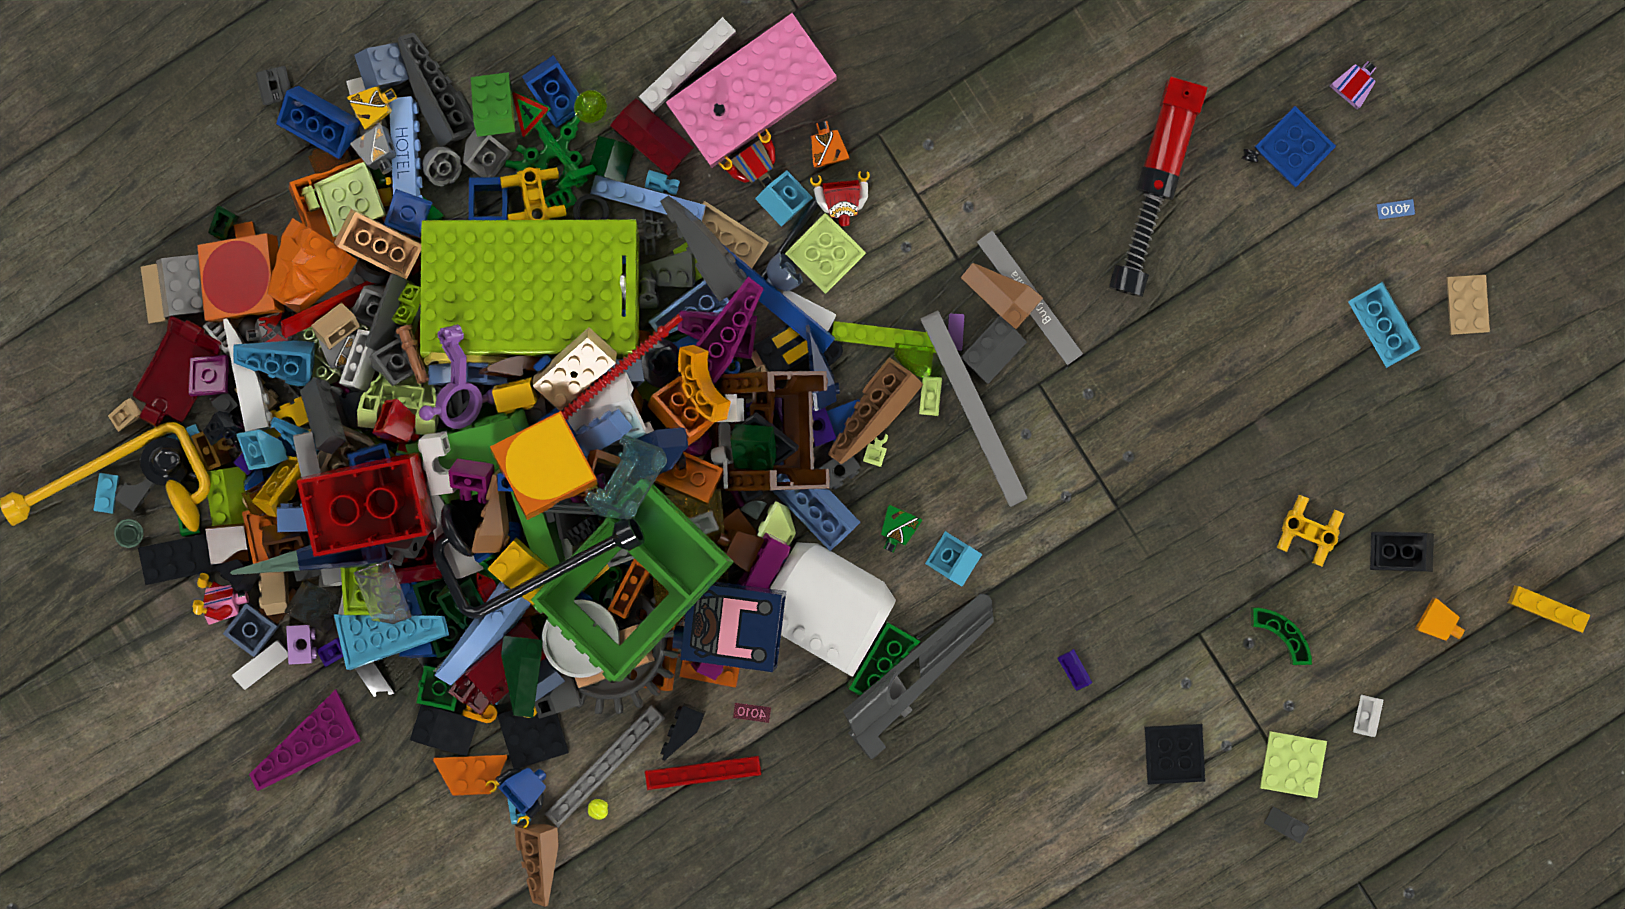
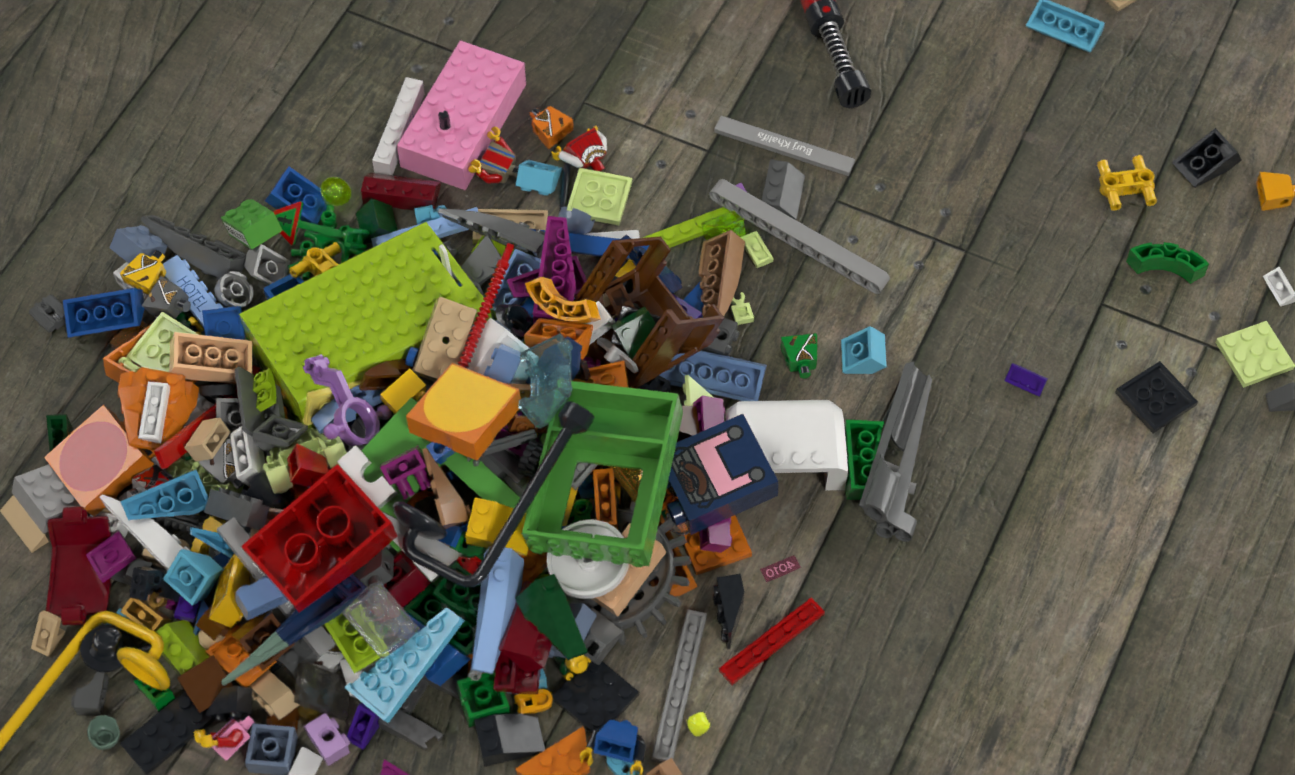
camera: 25 degrees left, 30 degrees down
medium azure plate [94,473,120,514] -> none
nougat pin [396,325,429,384] -> none
medium nougat wedge [961,263,1043,329] -> none
none -> white slope [138,381,170,444]

